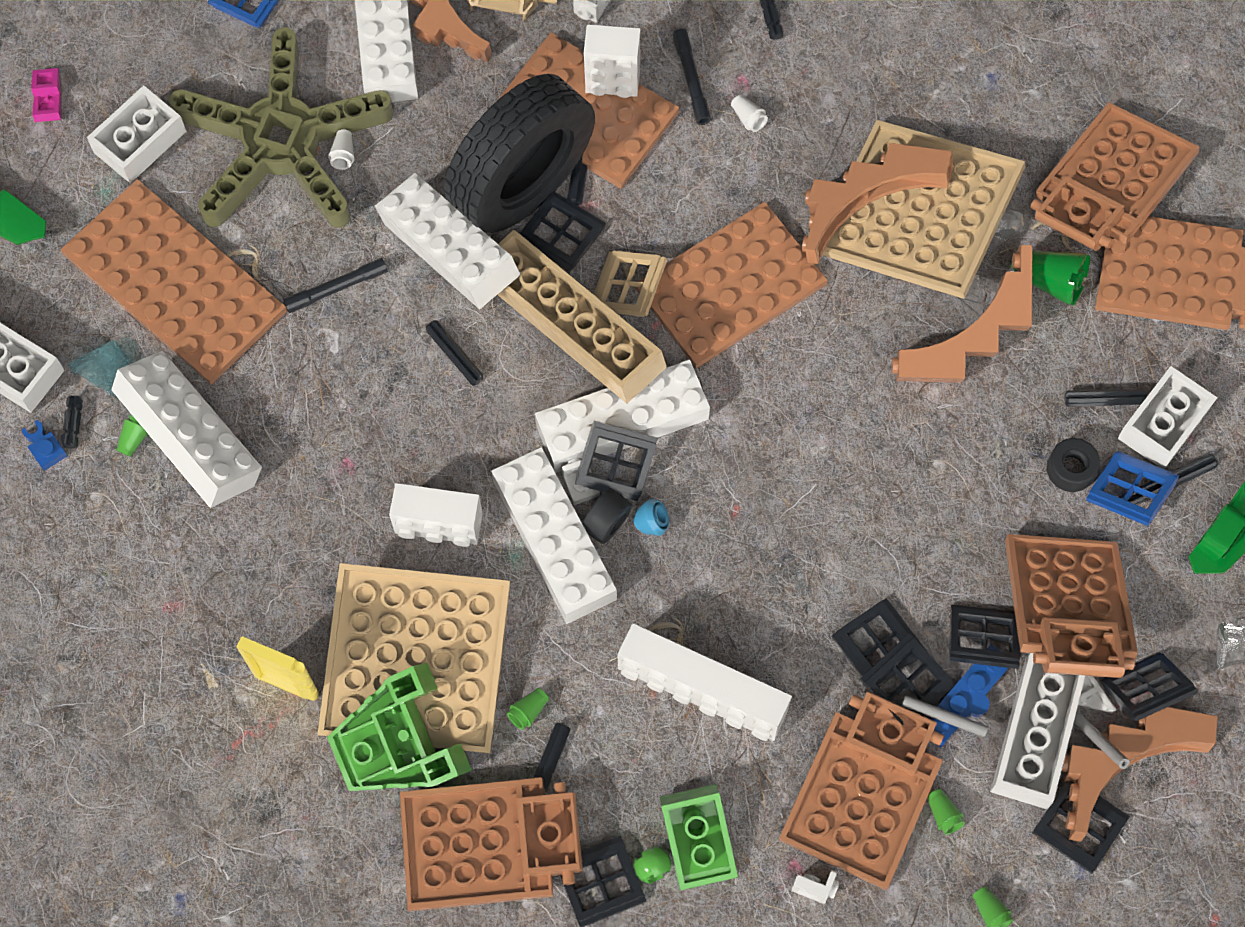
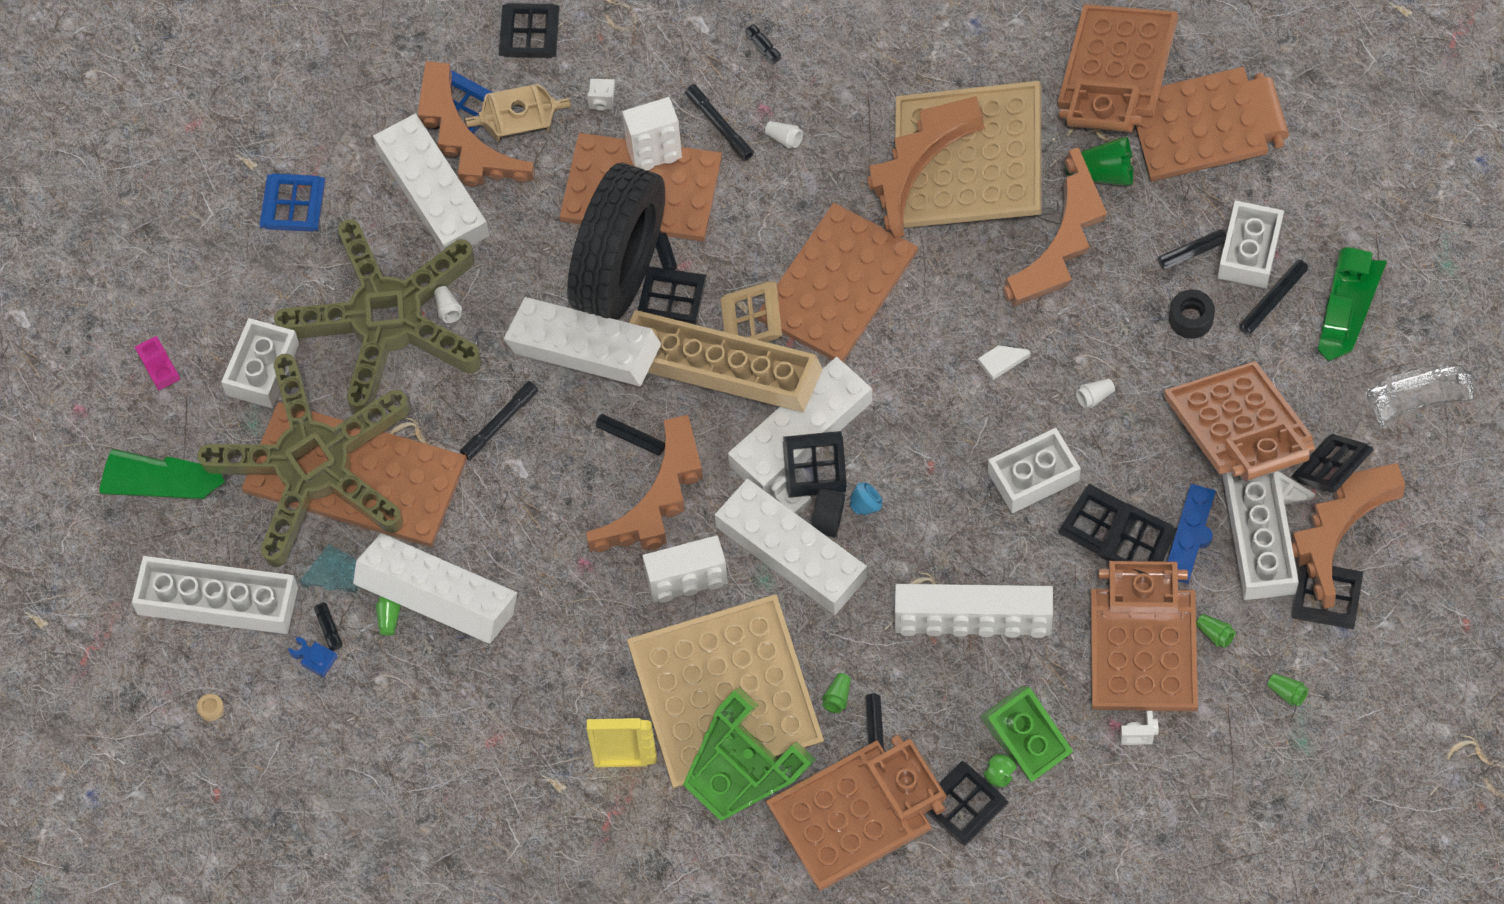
camera: 20 degrees left, 5 degrees down
light grey bar [902,695,989,737] -> none
black piece [949,604,1020,669] -> none
light grey piece [1073,714,1130,769] -> none
blue piece [1086,451,1179,526] -> none
none -> olive beam [197,354,410,567]
none -> nougat arch [586,415,703,552]
none -> white tile [978,345,1030,380]
none -> white brick [988,428,1081,513]
none -> white cone [1076,378,1115,408]

